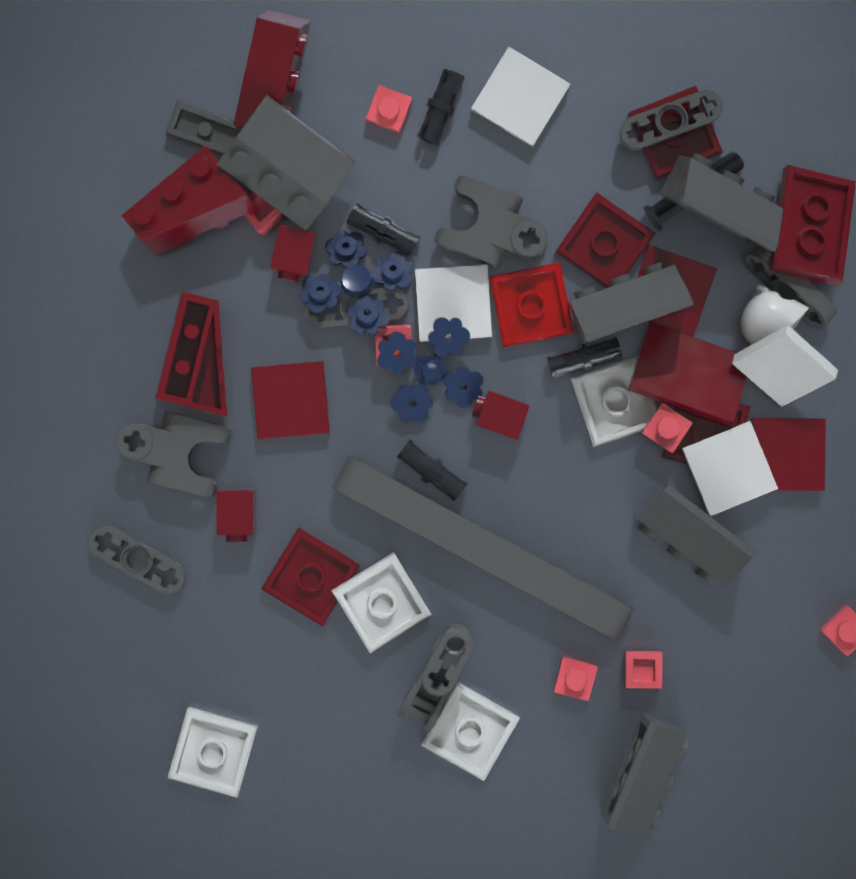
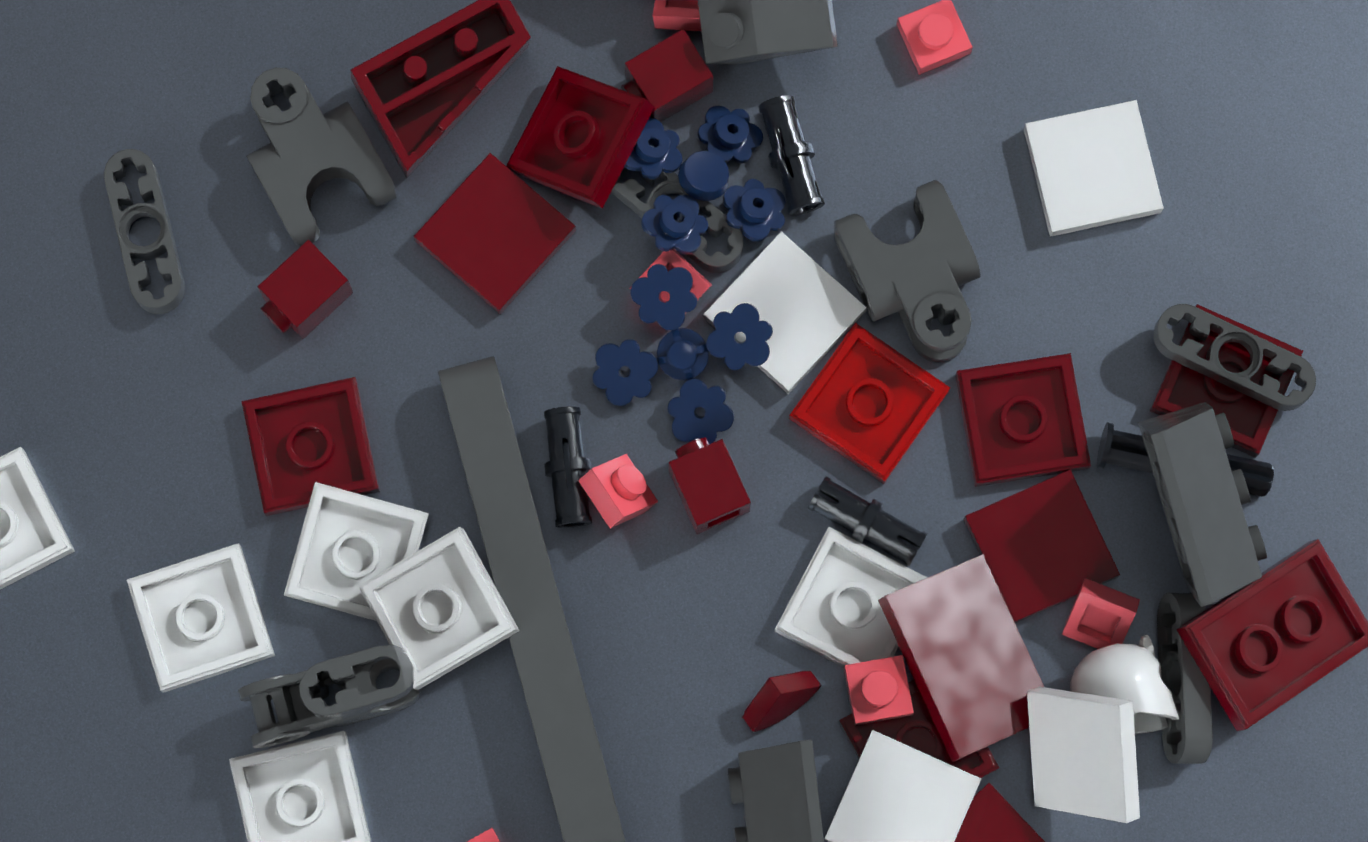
camera: 50 degrees right, 10 degrees down
black pin [417,69,465,145] -> none
dark grey slope [568,261,693,345] -> none
none -> white tile [127,543,275,693]
none -> white tile [358,527,520,690]
none -> dark red tile [506,66,655,209]
none -> coral plate [578,454,658,529]
none -> dark red tile [742,670,822,732]
none -> coral plate [1062,578,1140,649]

